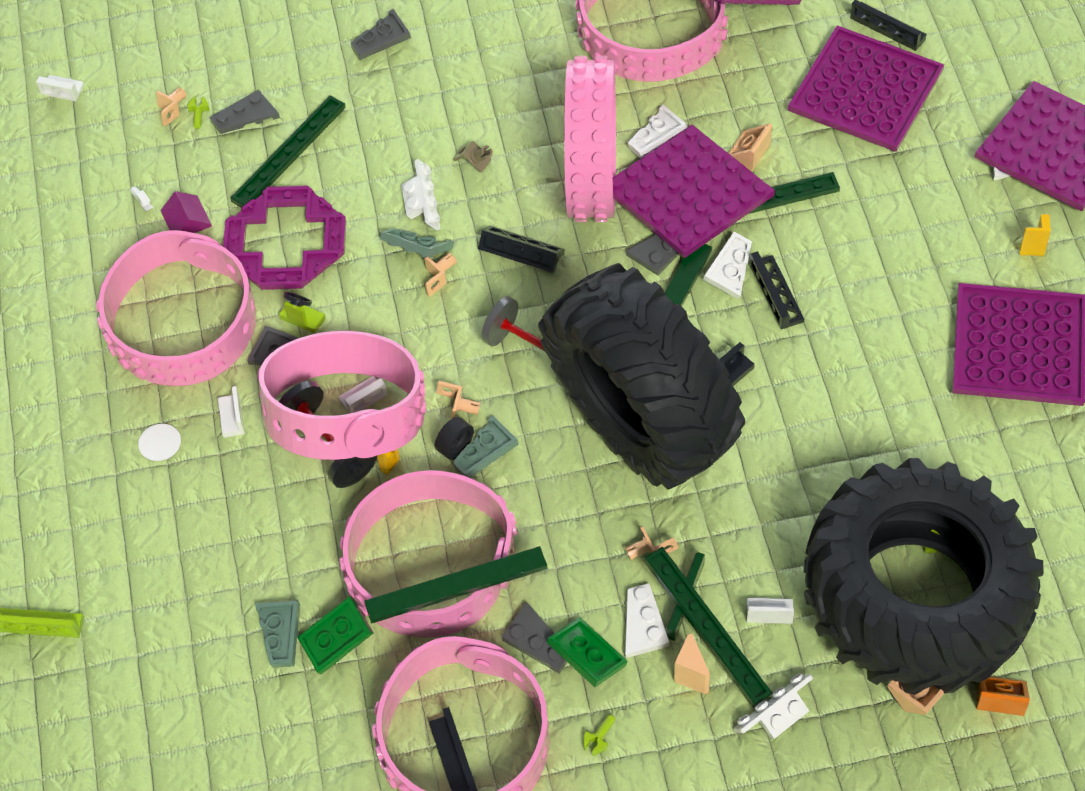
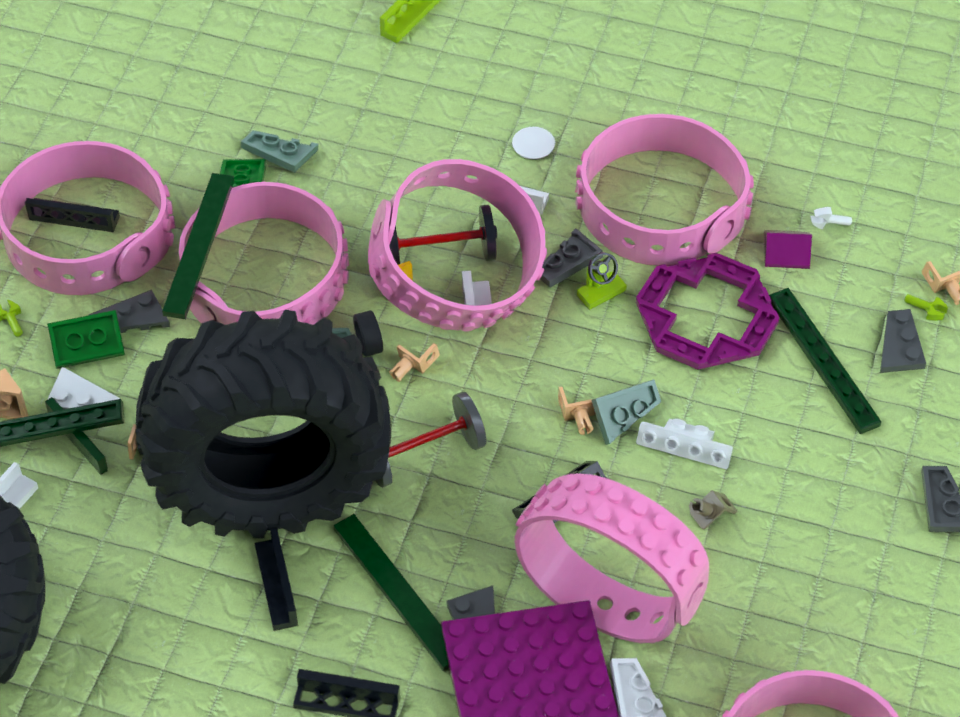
camera: 115 degrees right, 5 degrees down
white wing [703,232,752,300] -> none

